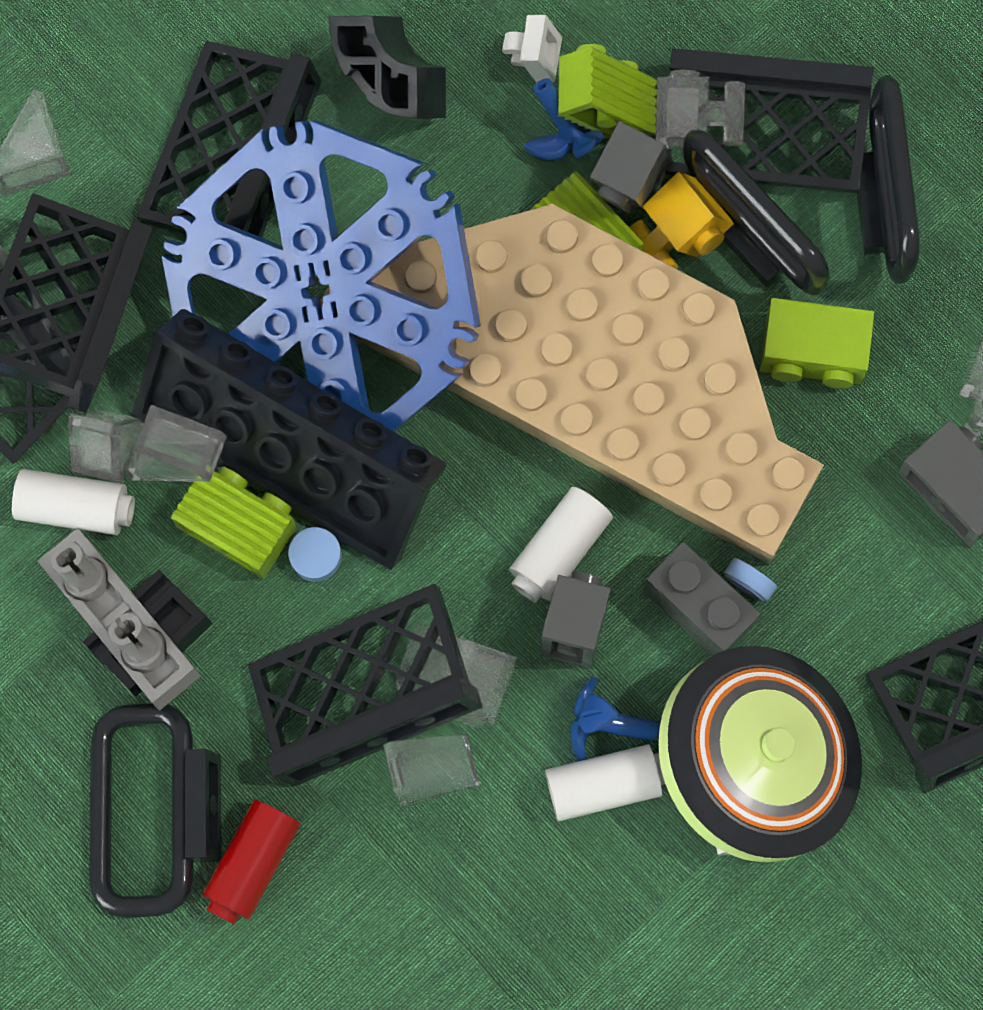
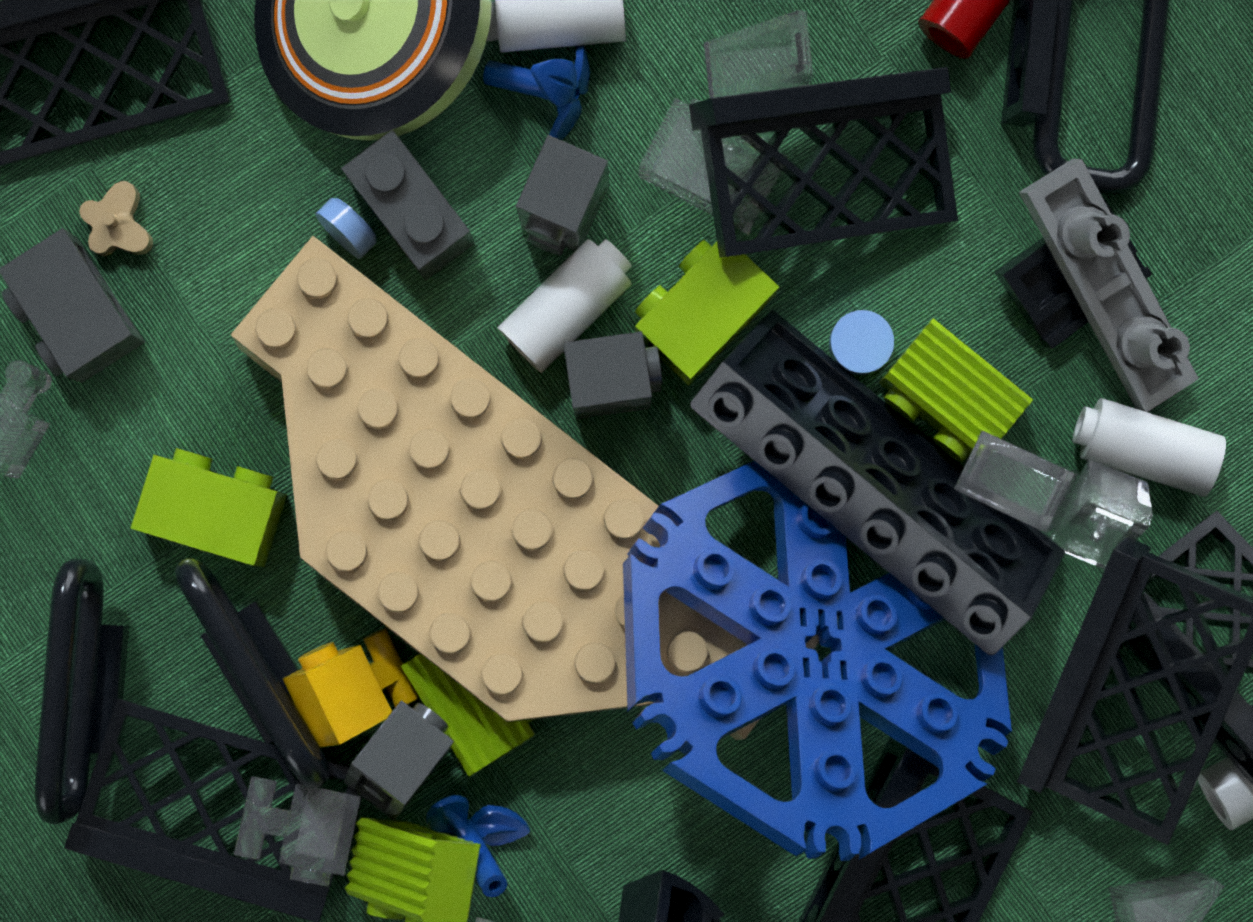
camera: 175 degrees left, 10 degrees up
none -> tan piece [79,181,153,256]
none -> dark grey brick [563,331,662,419]
none -> lime brick [634,239,779,386]

